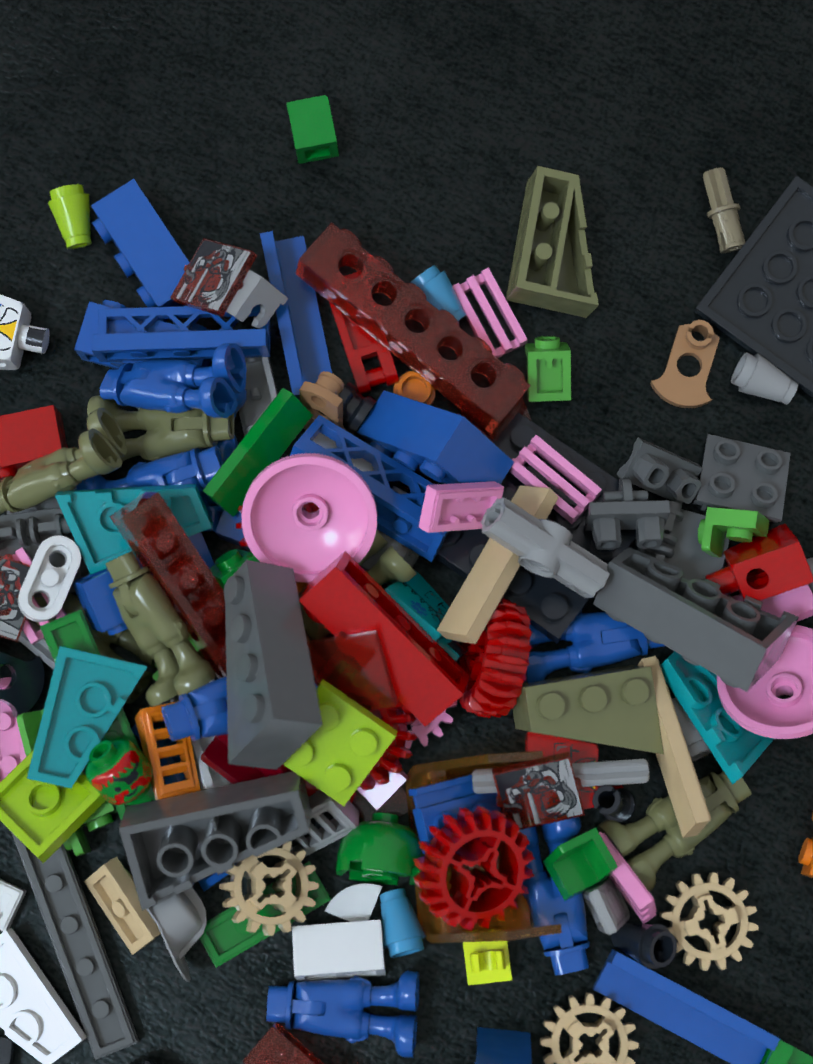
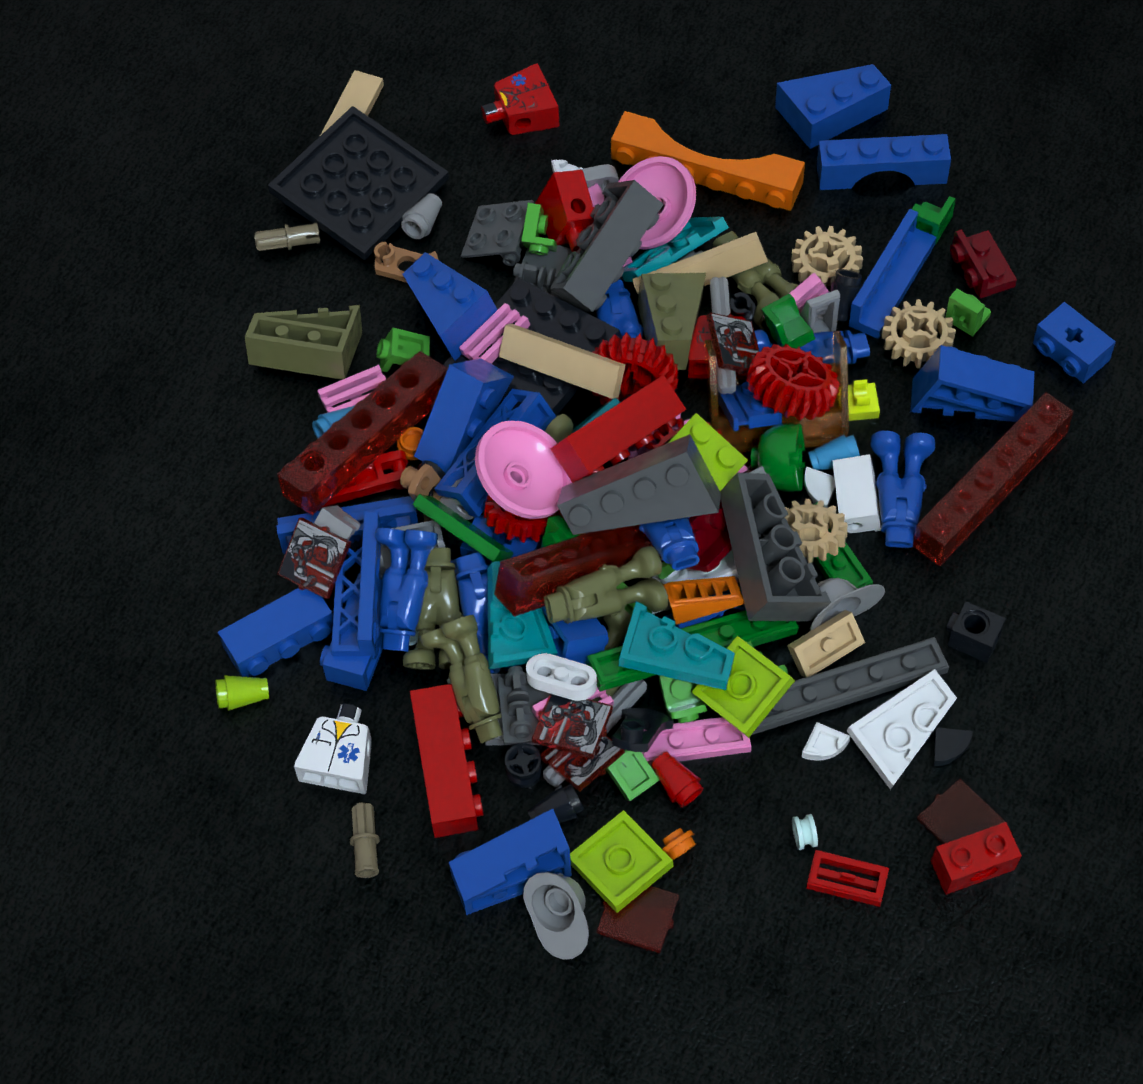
camera: 90 degrees left, 20 degrees down
green head [85,738,153,805] -> none
green panel [286,95,339,164] -> none
clear red piece [307,630,398,710] -> none
bright pink plate [419,481,504,533] -> none
light grey piece [481,498,610,598] -> none
dark grey hips [585,478,670,550] -> none
dark grey hips [617,437,703,504] -> none
none -> blue wedge [403,252,498,361]

